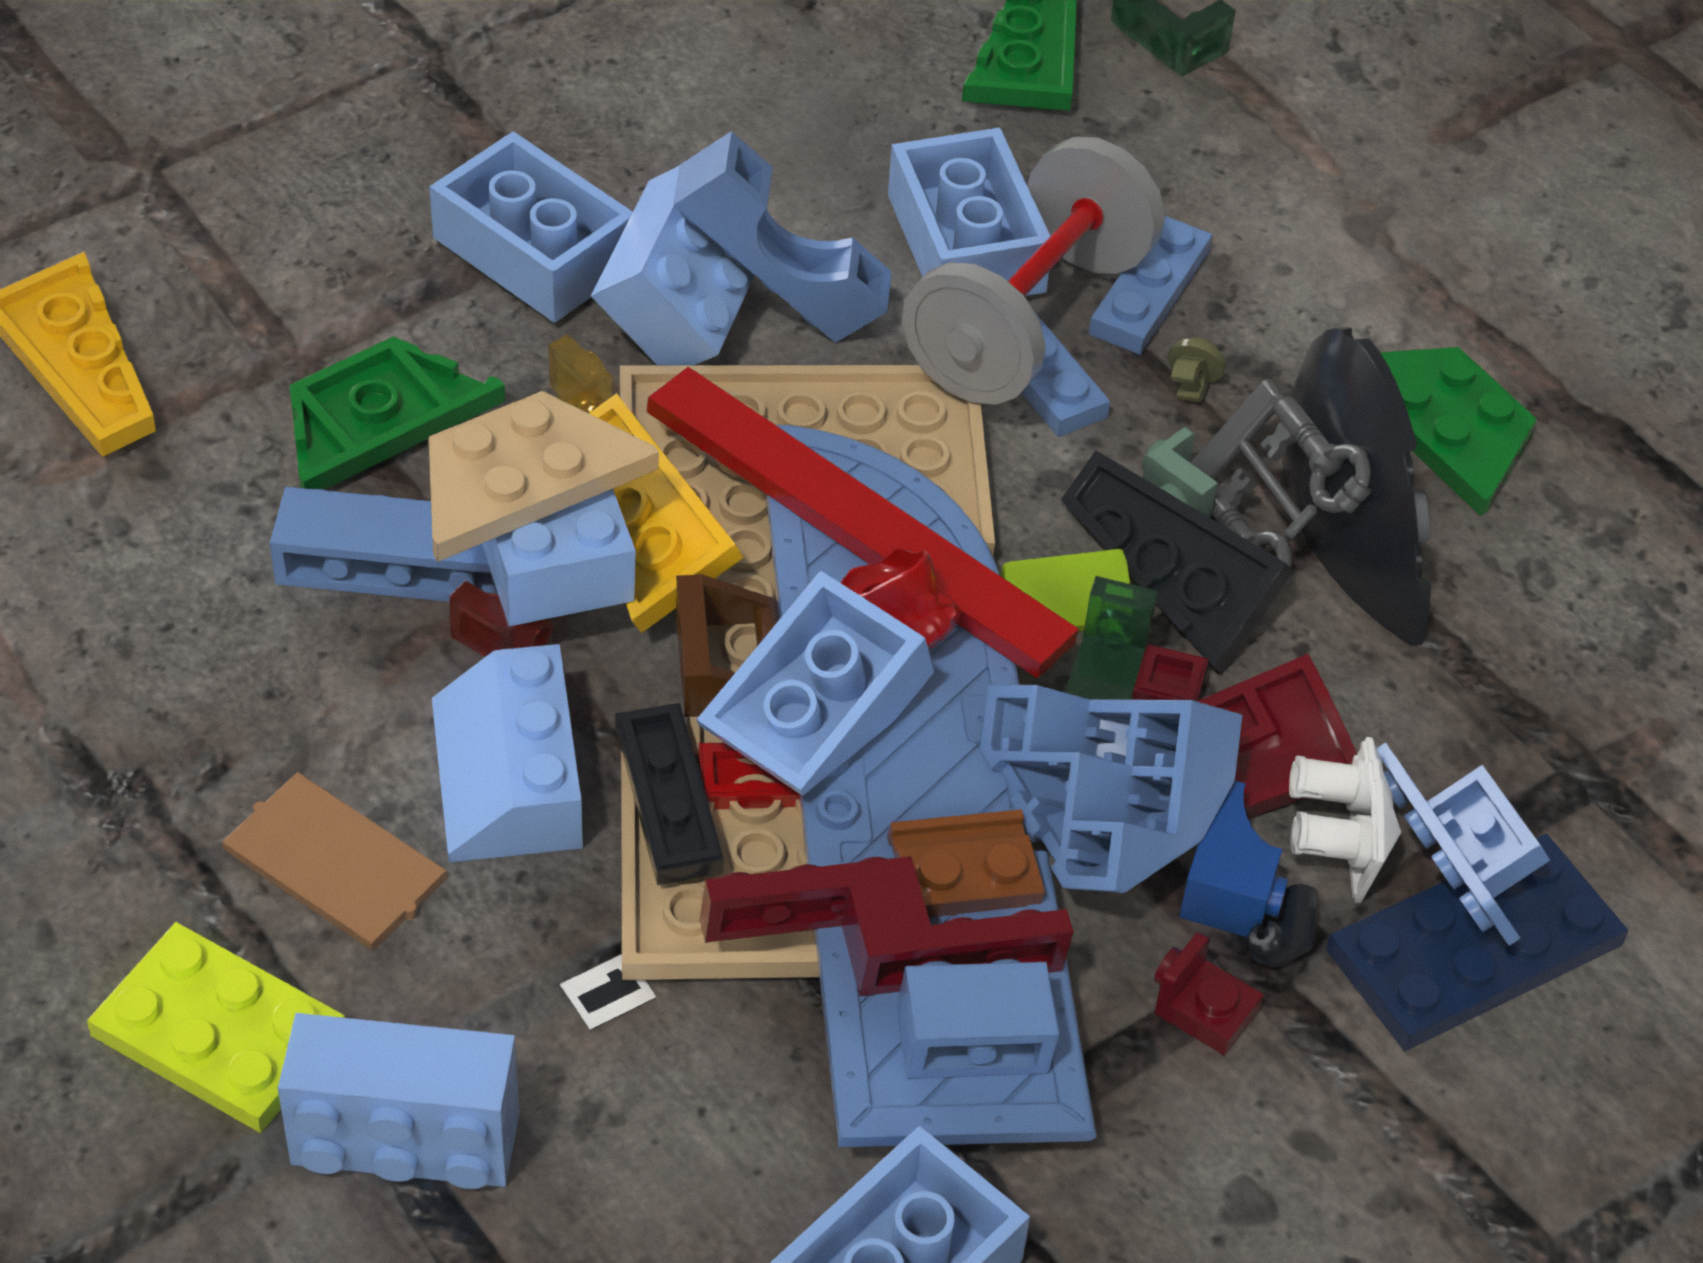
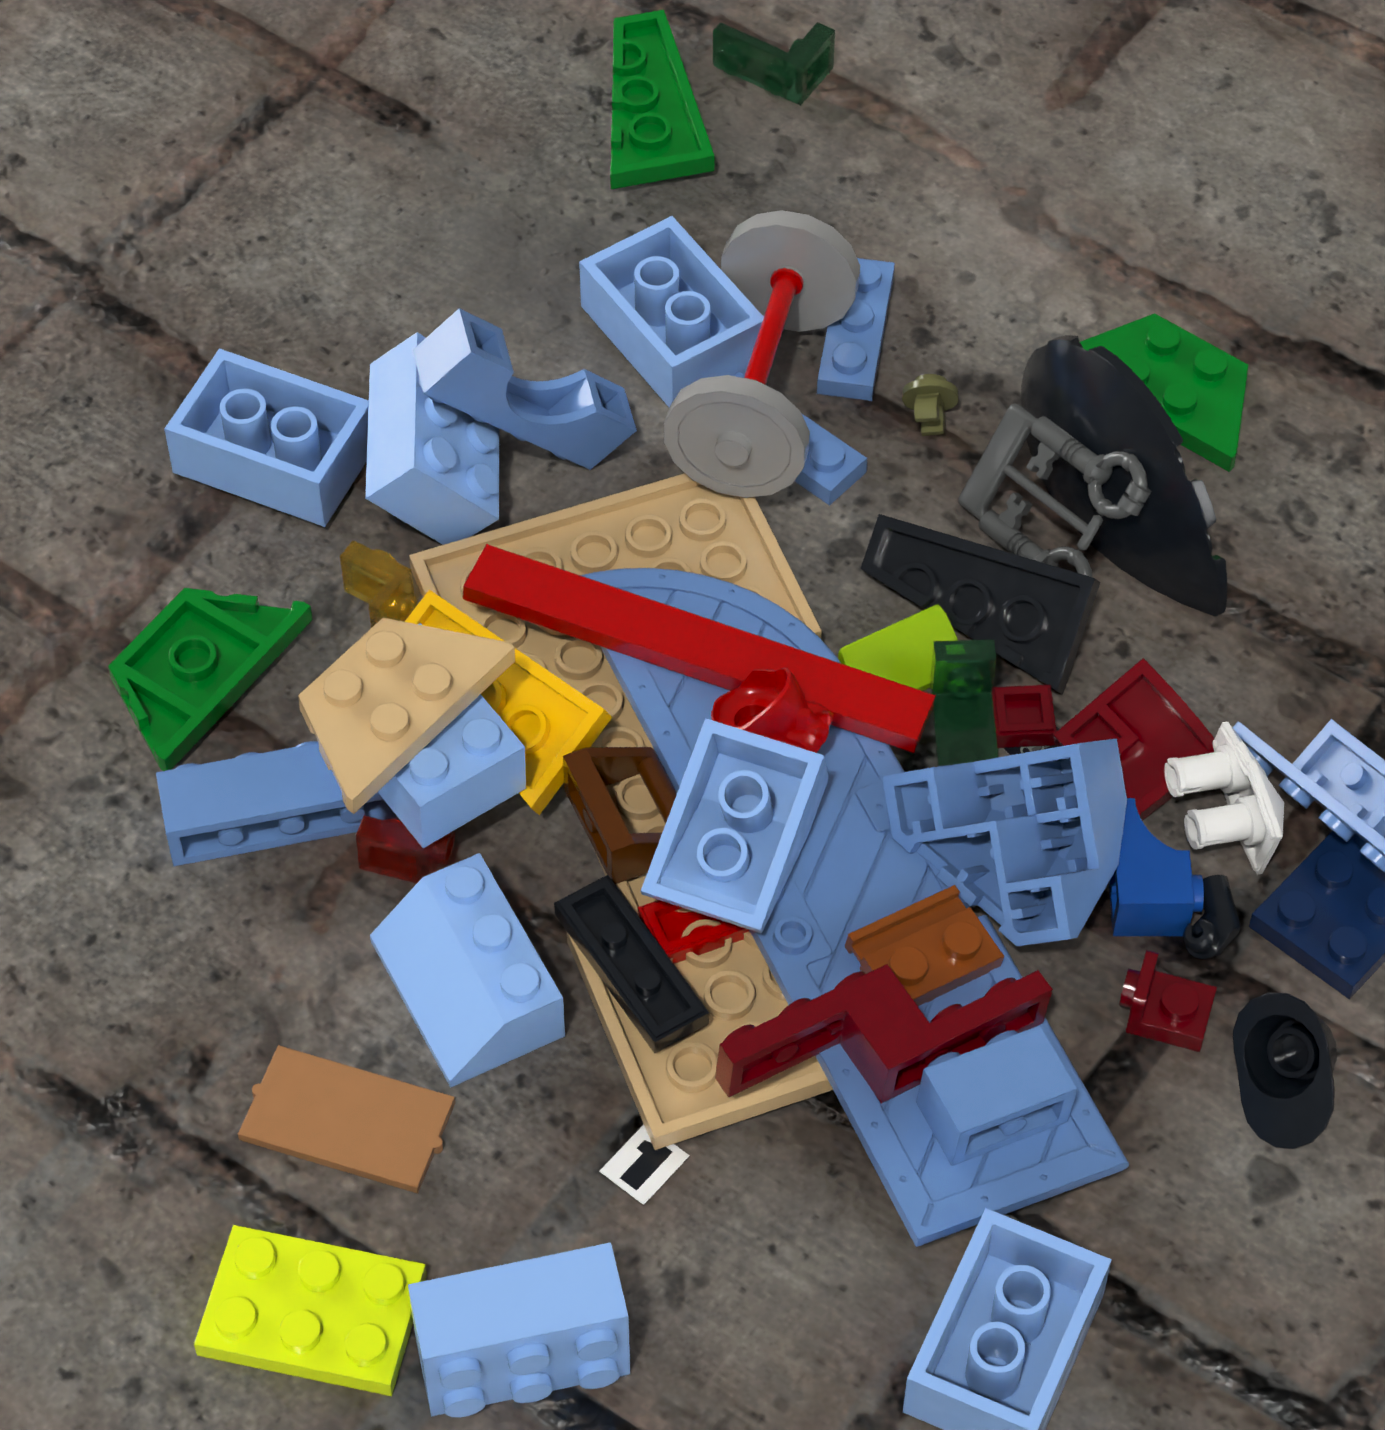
camera: 15 degrees left, 5 degrees up
sand green bracket [1142,427,1218,518] -> none
none -> black piece [1233,992,1337,1149]

